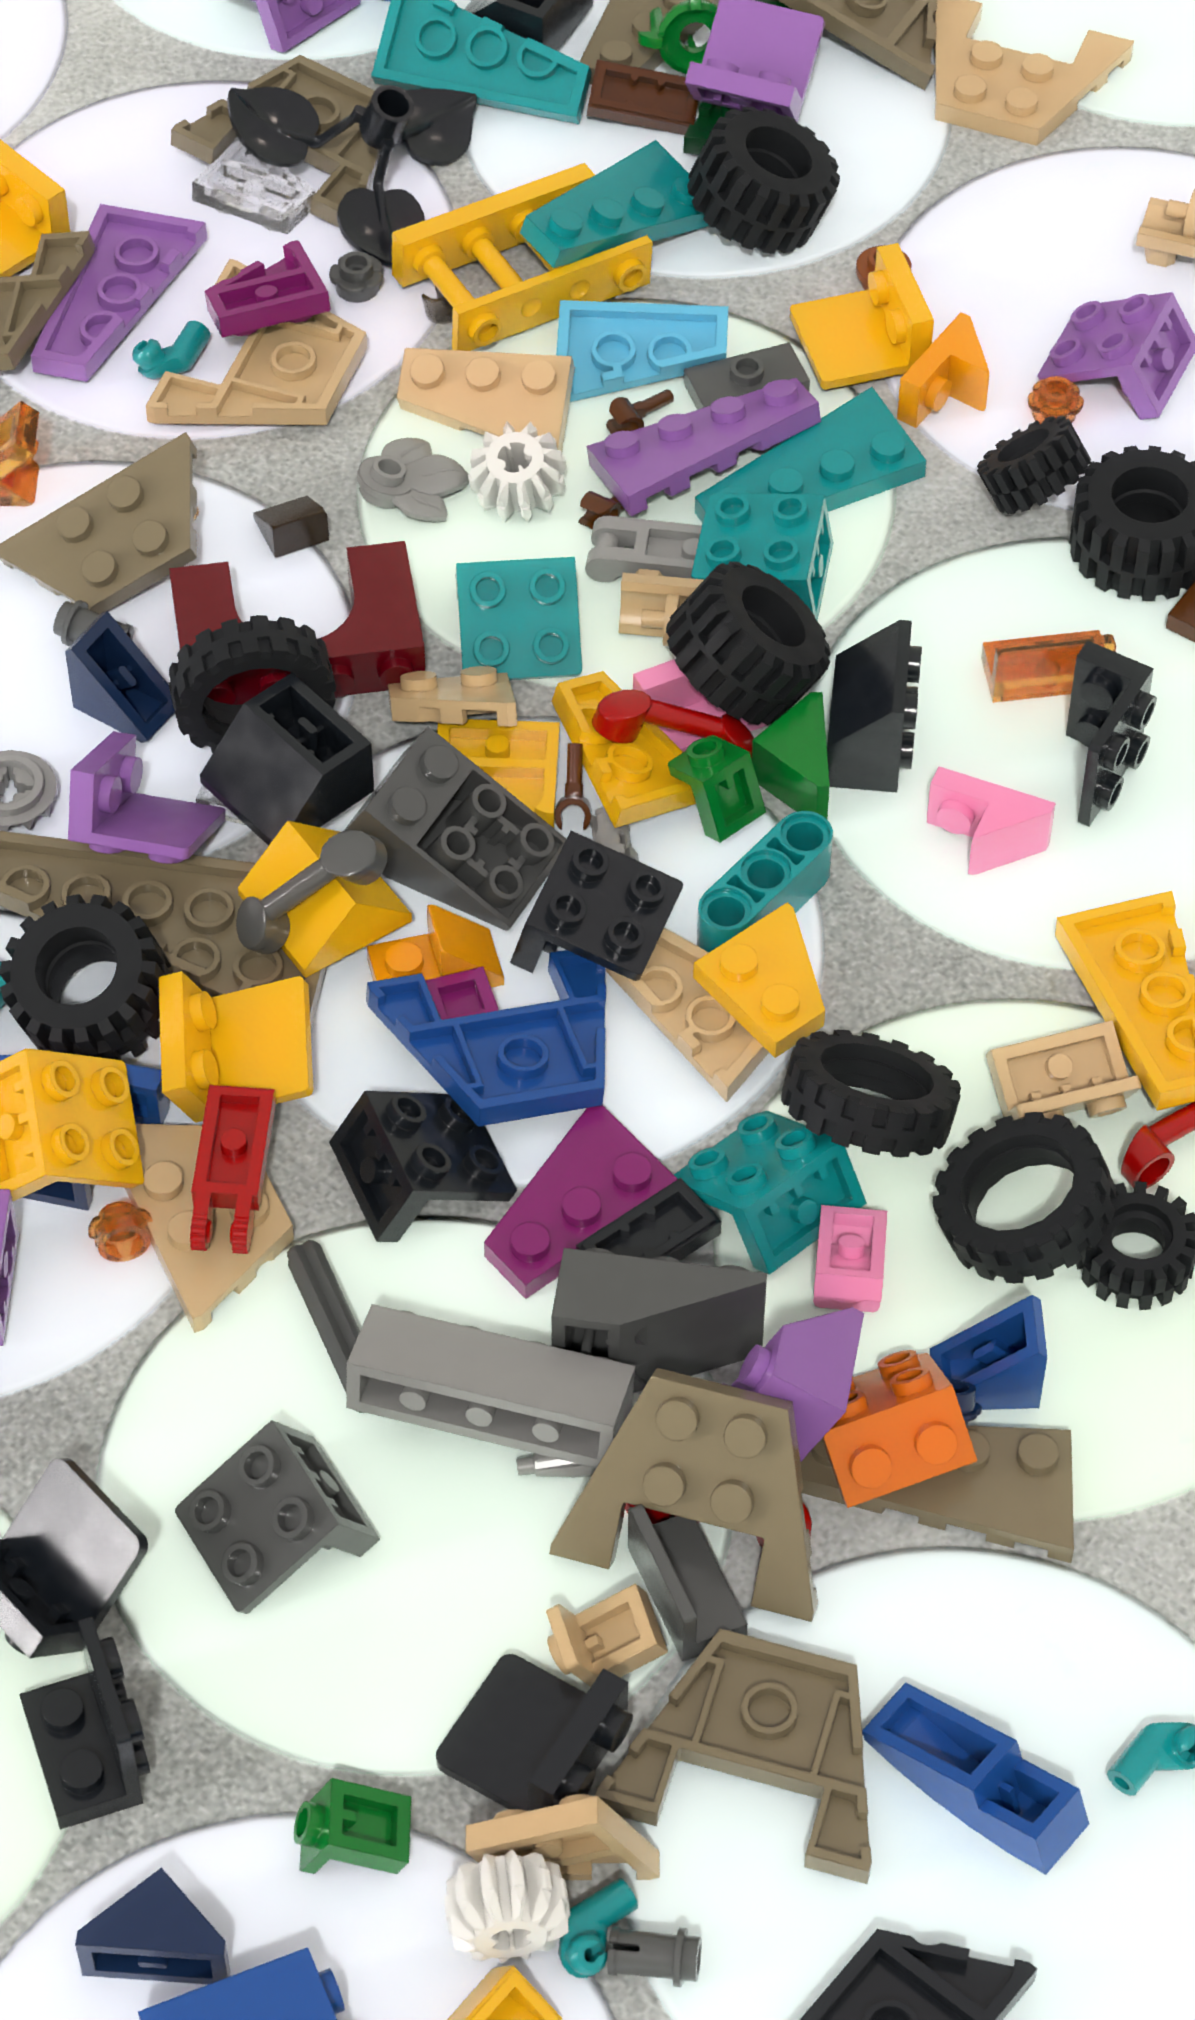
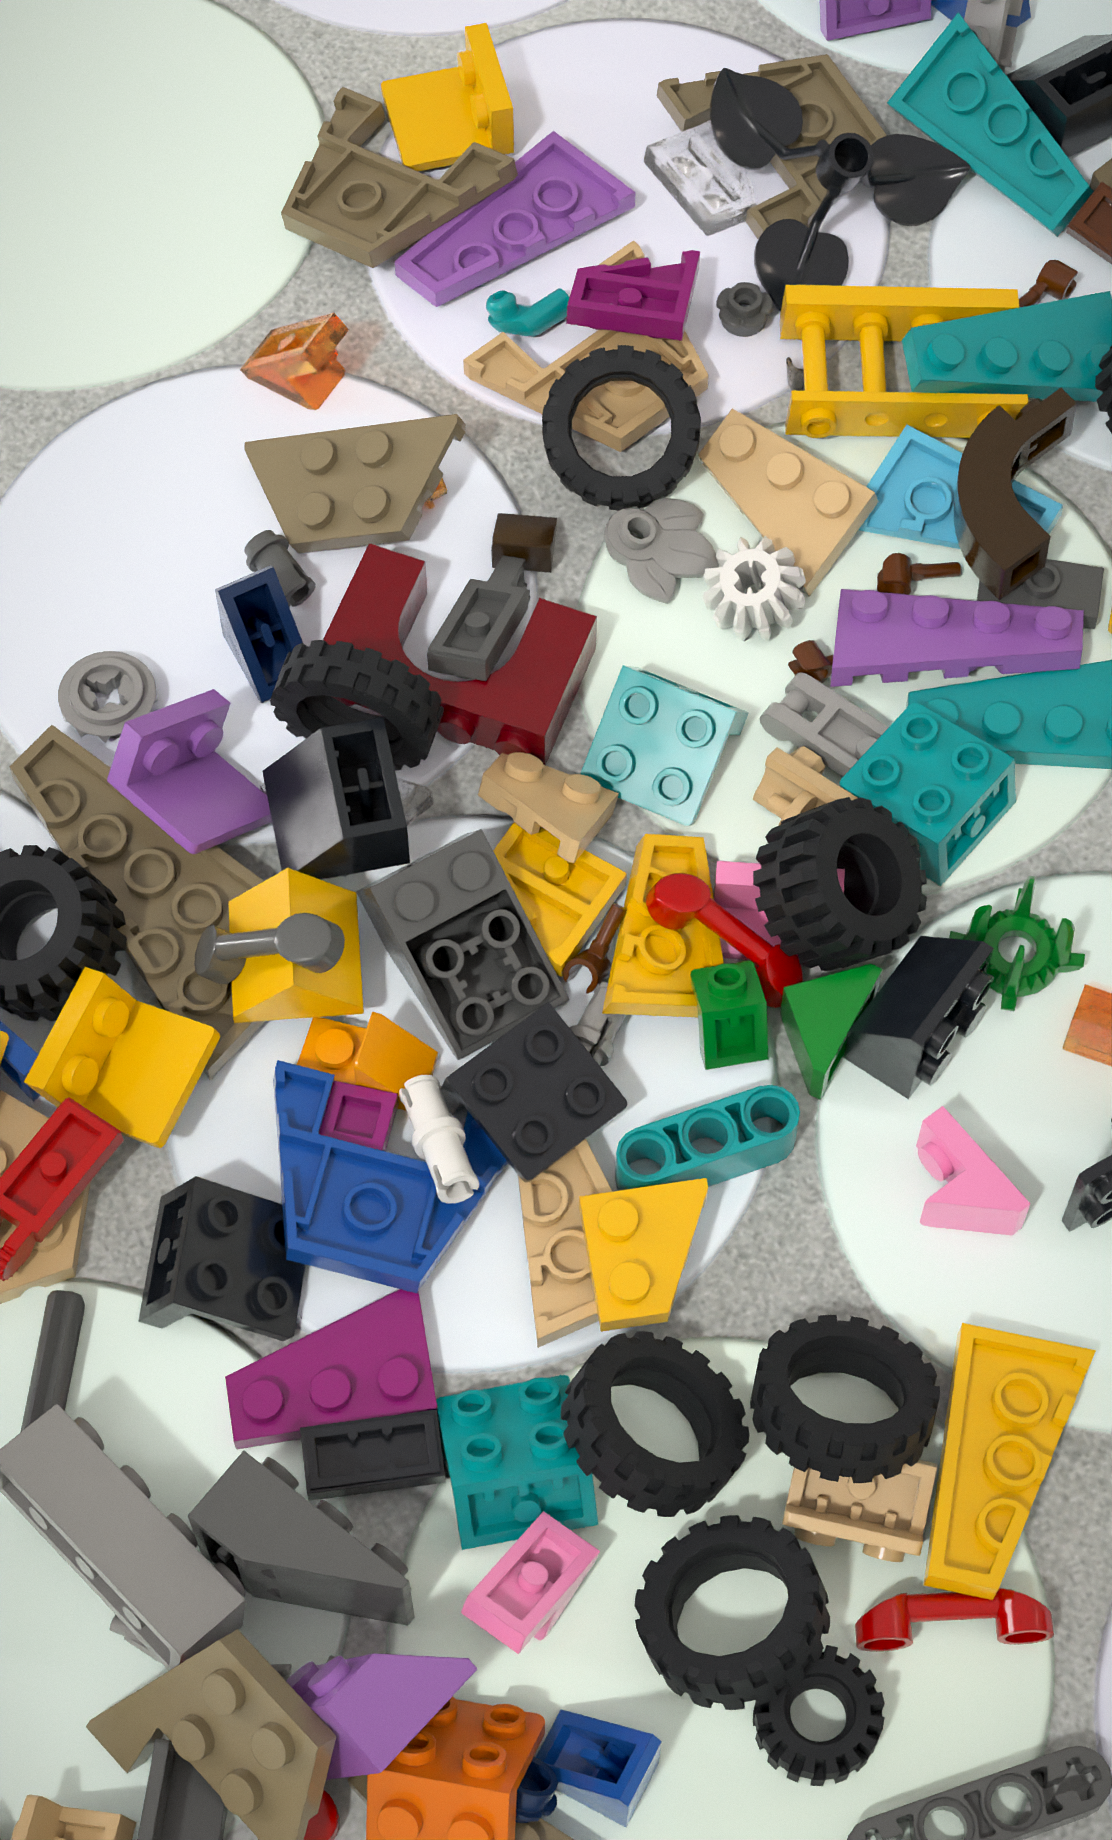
camera: 30 degrees right, 10 degrees up
none -> white pin [399,1075,479,1203]
none -> dark grey hinge [427,555,531,681]
none -> black tyre [542,345,701,511]
none -> black tyre [750,1315,940,1483]
none -> green piece [949,876,1085,1012]
none -> dark brown arch [954,388,1077,600]
none -> reddish brown hand [1019,260,1078,308]

